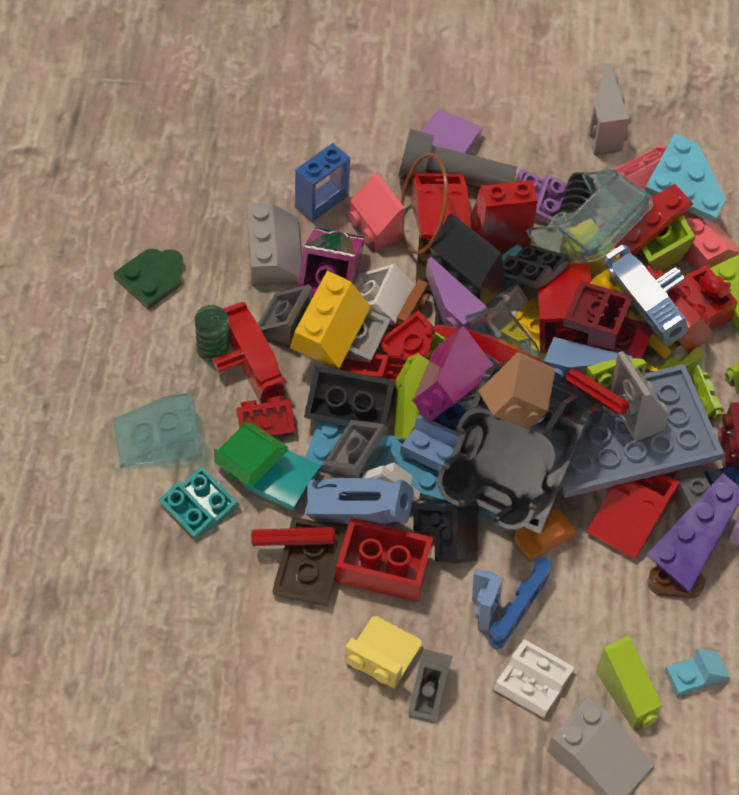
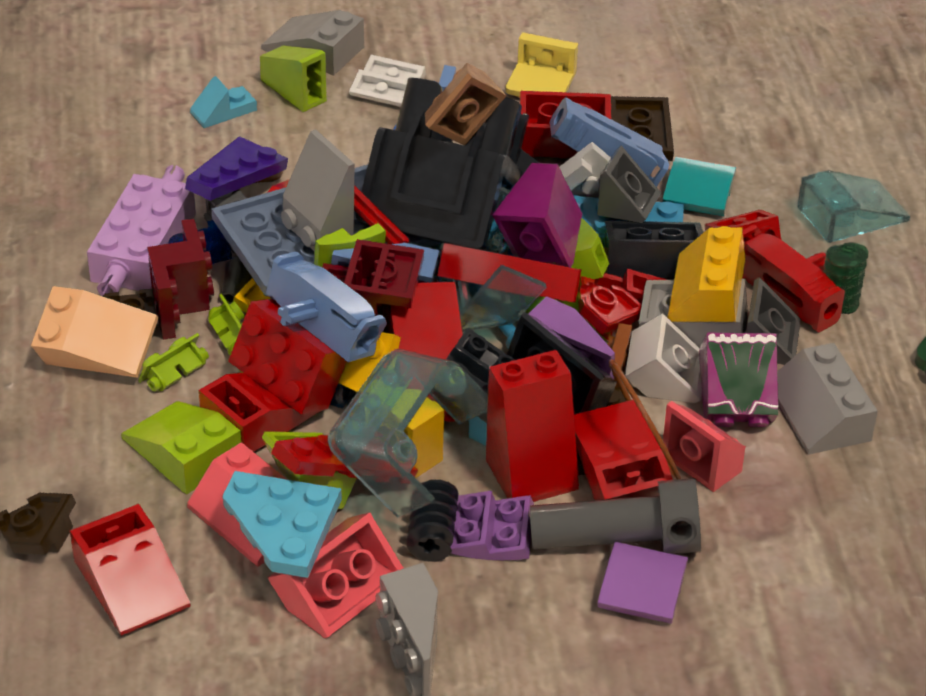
camera: 170 degrees right, 15 degrees down
teal slope [159,465,240,538] -> none
green slope [214,422,288,487] -> none
red axle [251,527,335,546] -> none
blue window [295,143,350,222] -> none
dark grey slope [408,649,453,722] -> none
red plate [700,272,732,299] -> none

